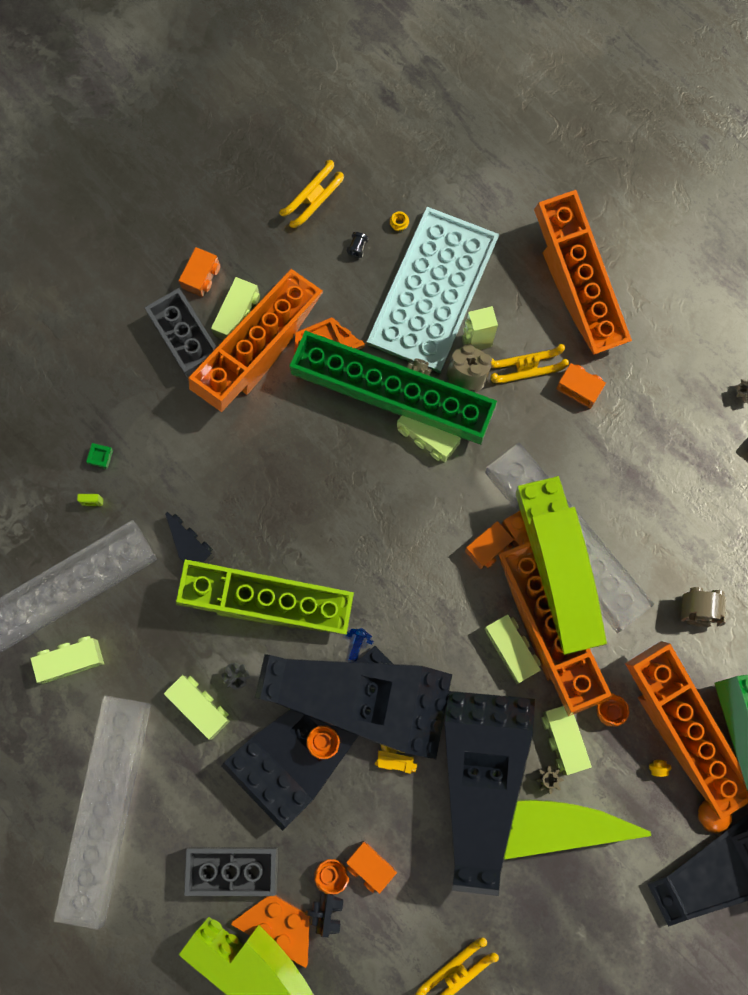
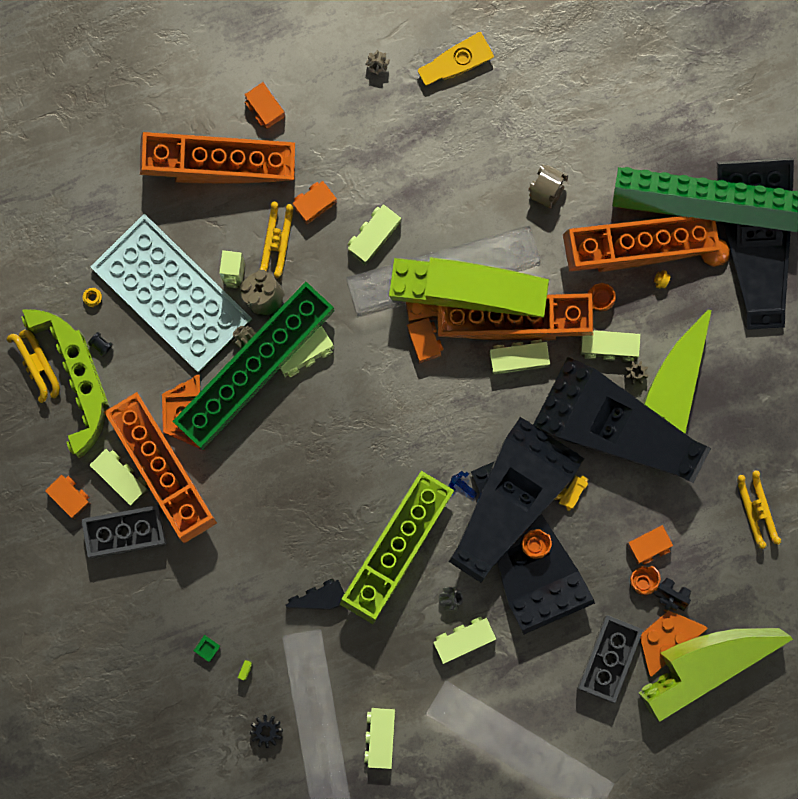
camera: 70 degrees left, 5 degrees up
none -> lime slope [21,309,110,458]
none -> orange brick [244,82,285,129]
none -> black gear [250,715,283,748]
none -> yellowish green brick [348,204,401,265]

